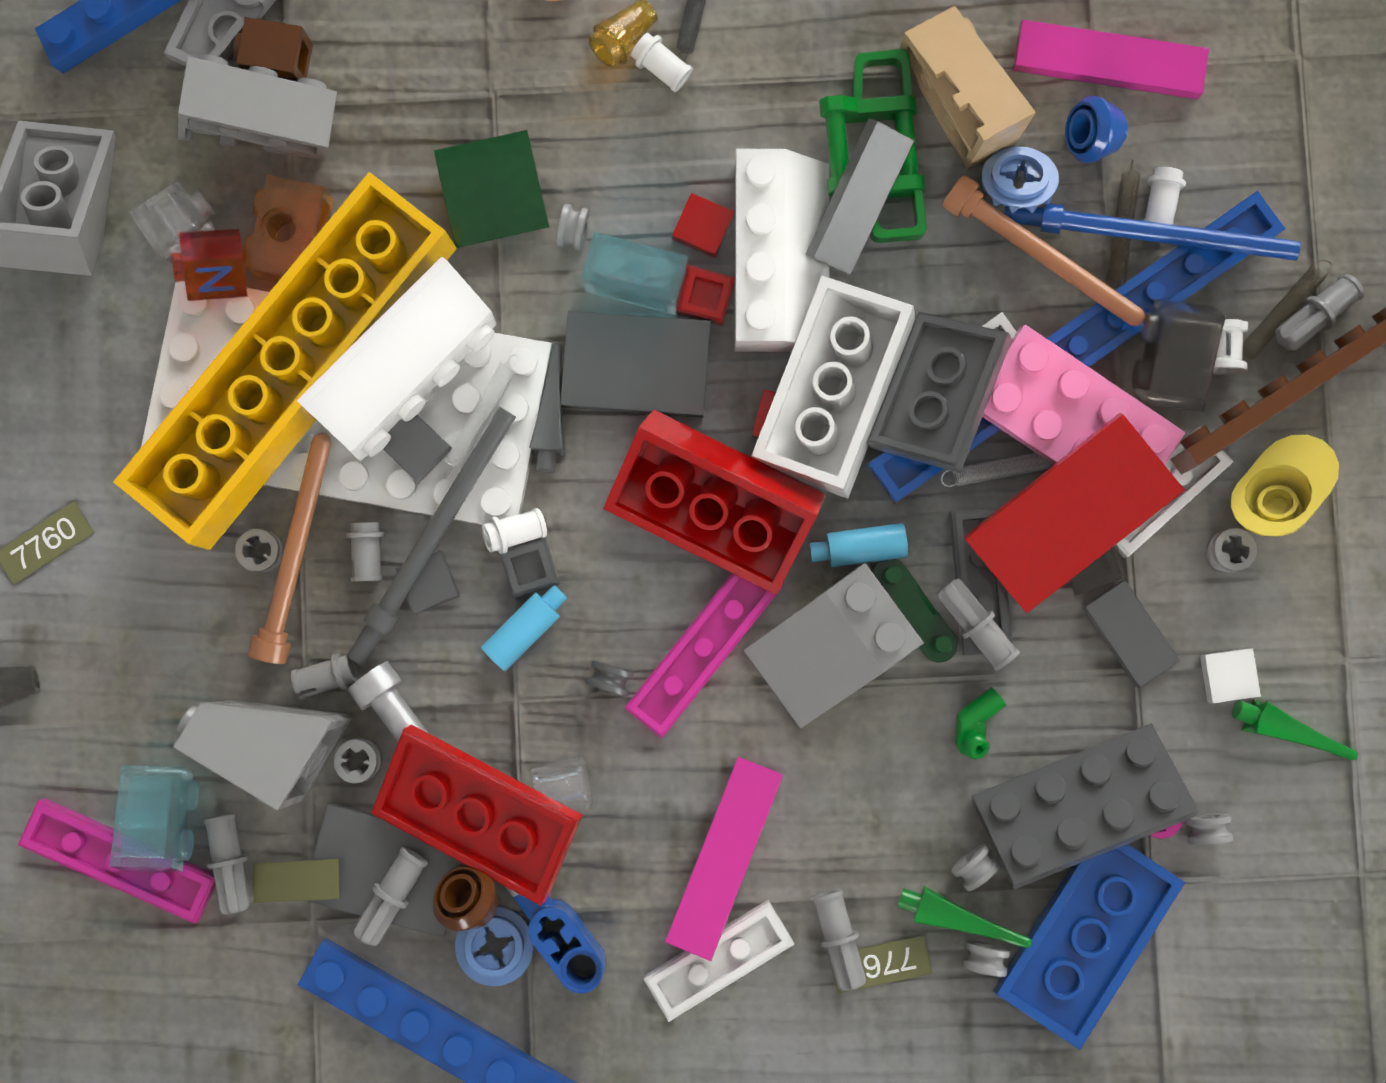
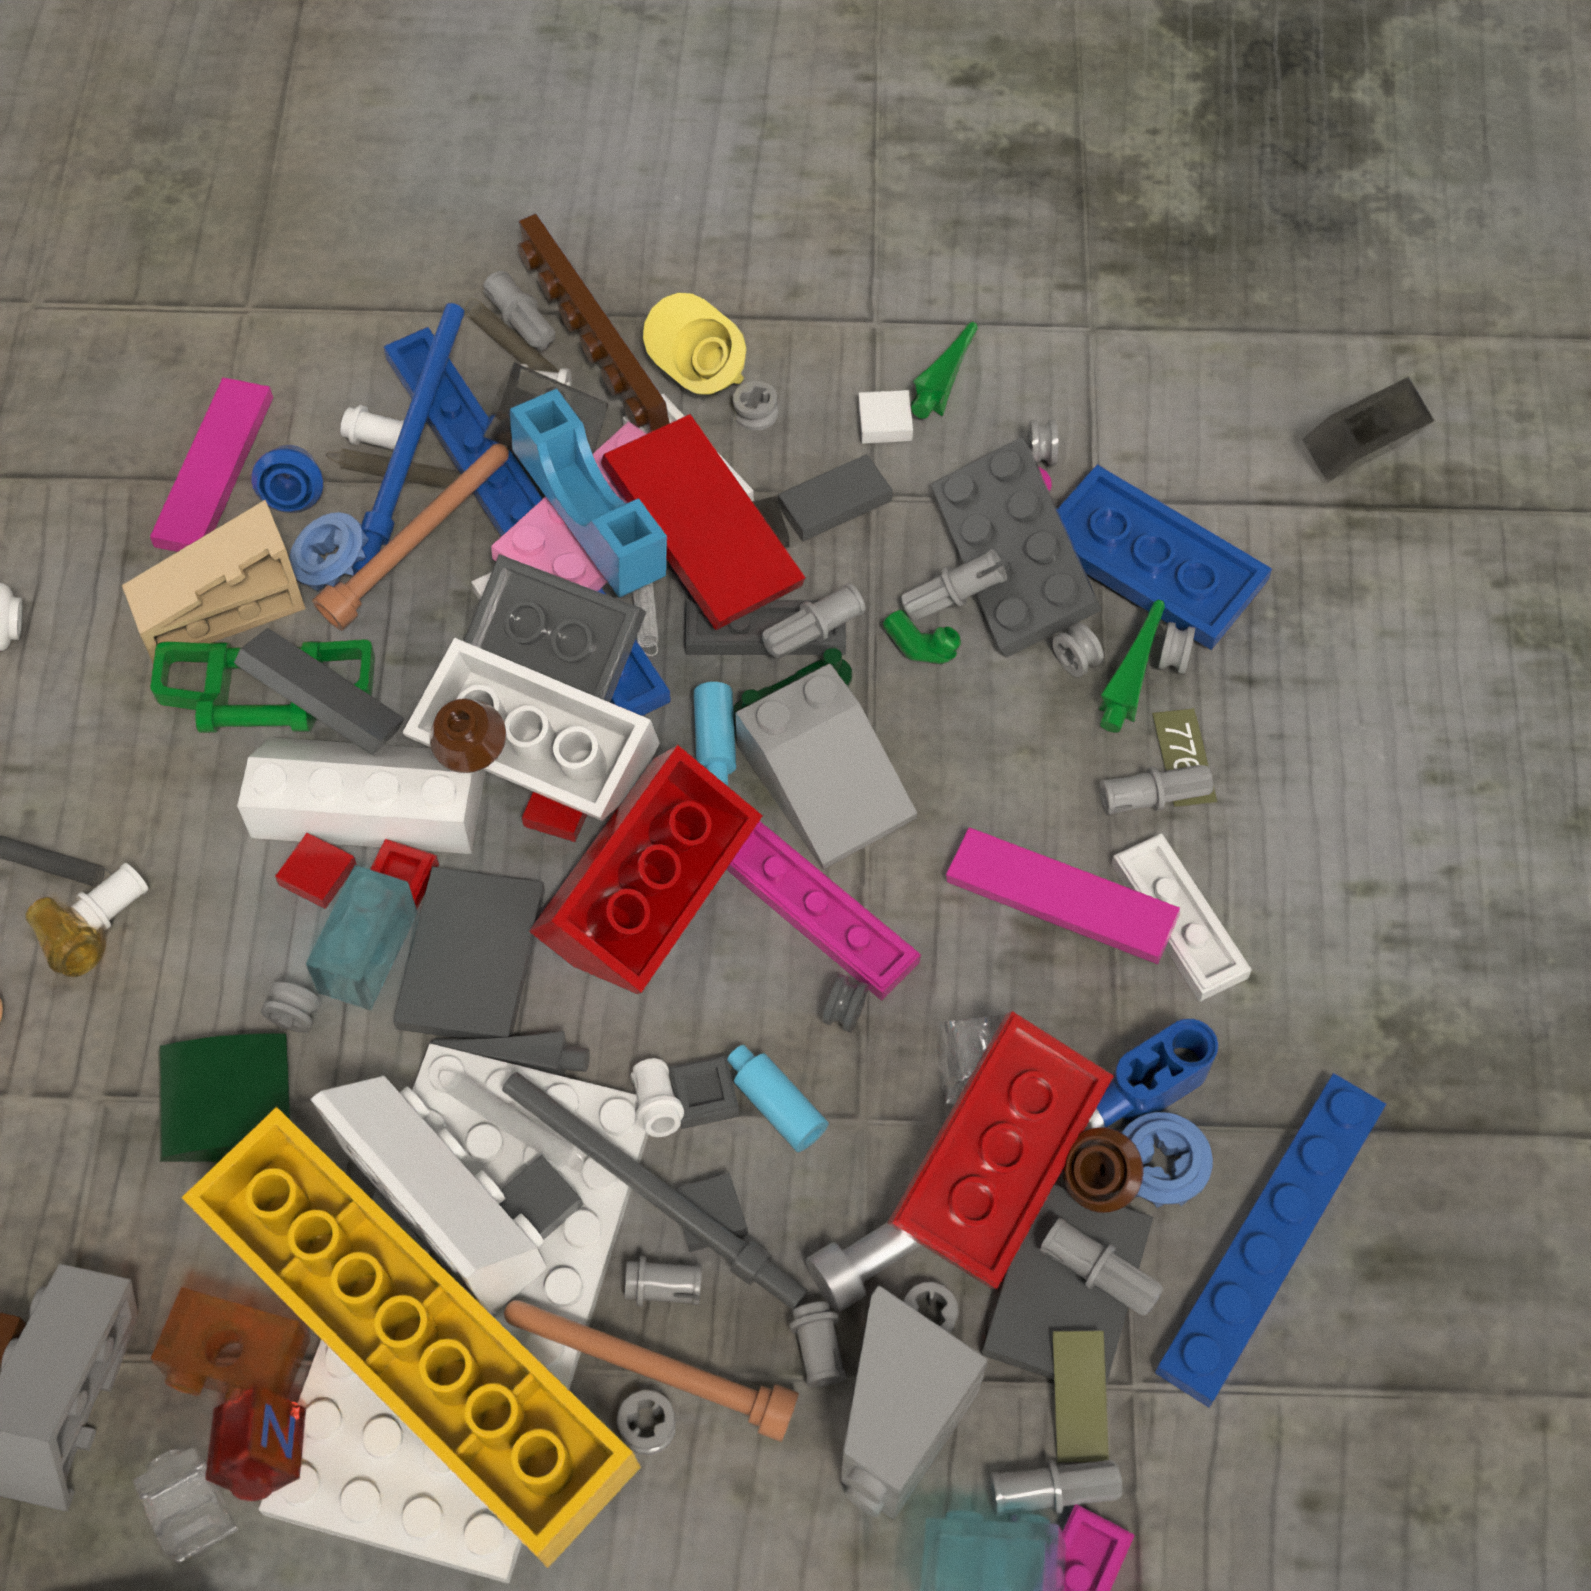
camera: 85 degrees left, 25 degrees down
none -> reddish brown cone [430,699,506,773]
none -> dark azure arch [510,389,667,598]
none -> light grey axle [901,549,1007,621]

